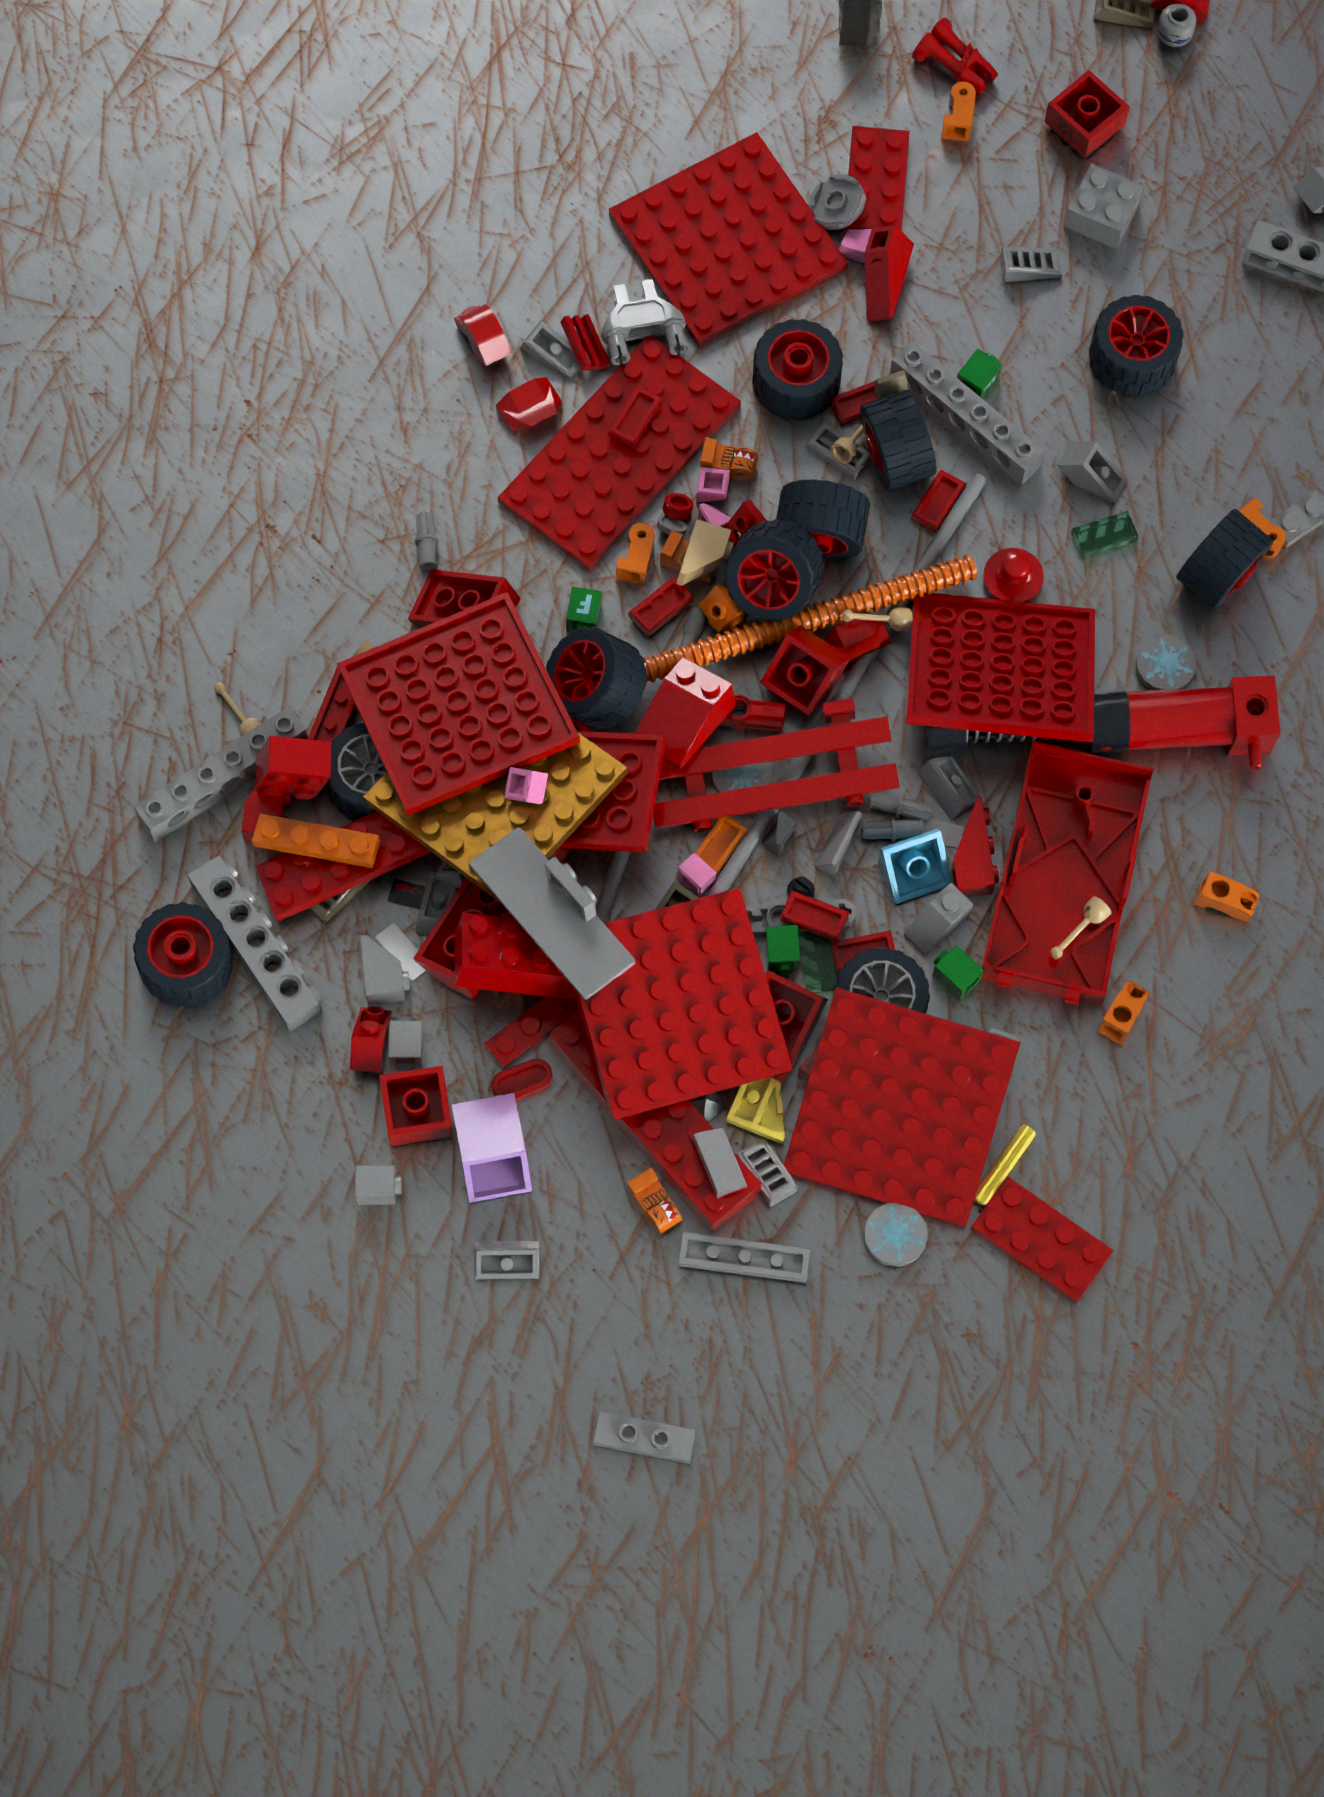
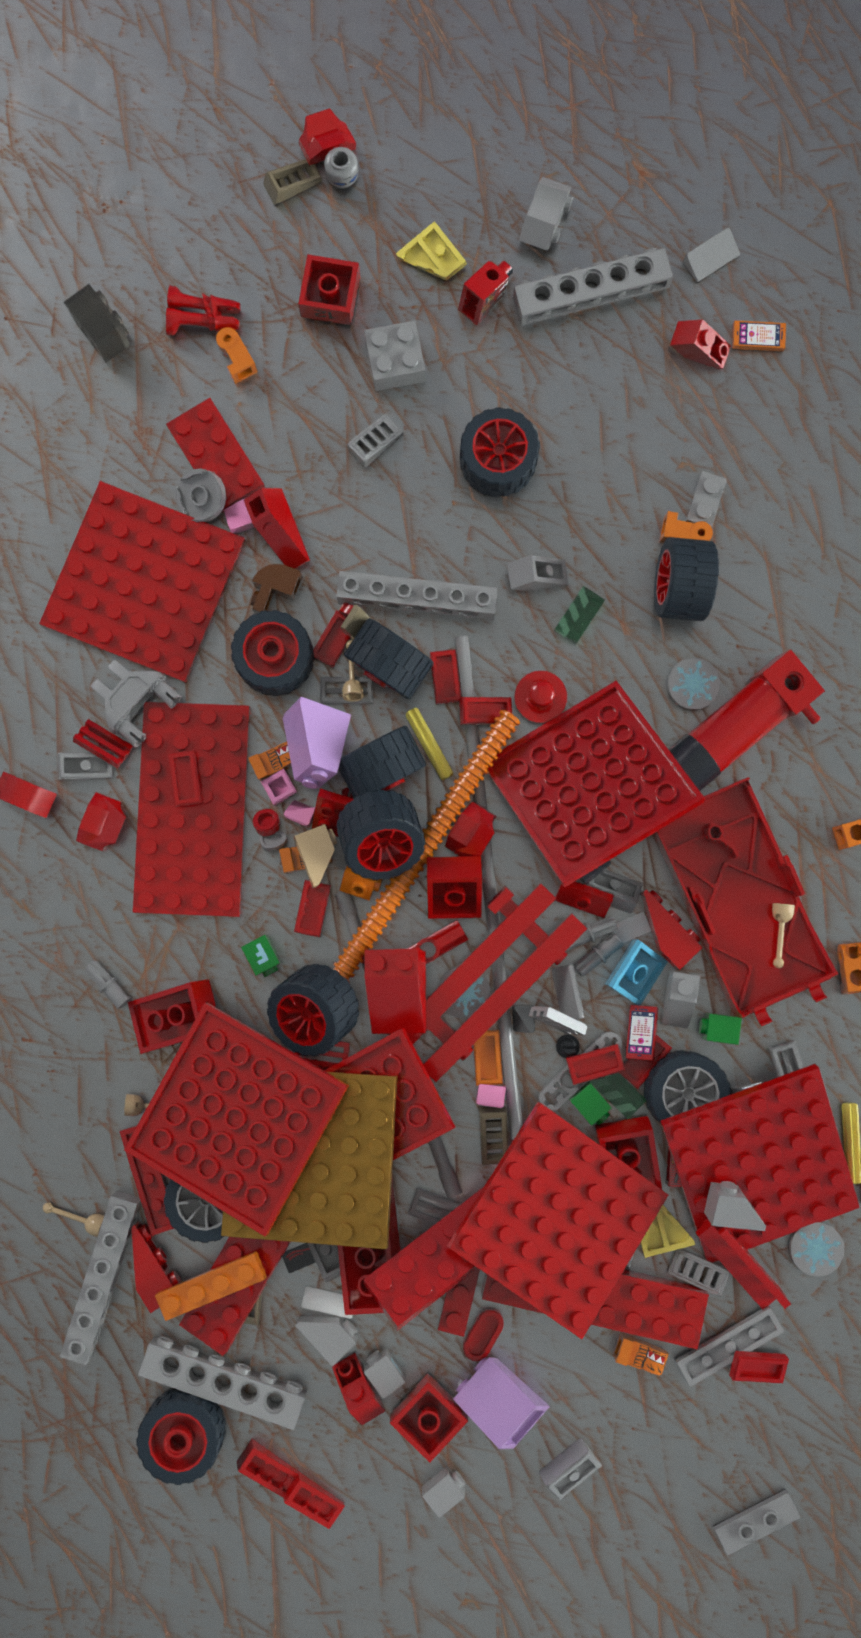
camera: 35 degrees left, 15 degrees up
red brick [255,735,331,800] -> none
light grey bracket [470,827,635,1000] -> none
bright pink slope [504,767,548,804] -> none
orange leg [616,523,655,585] -> none
light grey slope [693,1127,747,1198] -> none
tan hinge [842,607,913,632] -> none
green brick [957,348,1002,399] -> none
none -> red slope [236,1439,345,1529]
none -> reddish brown brick [251,564,303,614]
none -> lavender slope [283,697,351,789]
none -> light yellow wing [396,221,467,281]
none -> light yellow axle [406,708,453,780]
none -> red torso [458,261,513,326]
none -> red tile [459,697,512,725]
none -> light grey tile [529,1006,588,1035]
none -> red plate [555,881,614,918]
none -> tile [626,1005,658,1062]
none -> red fence [695,1221,791,1310]
none -> light grey slope [704,1181,766,1231]
none -> red tile [729,1351,789,1384]

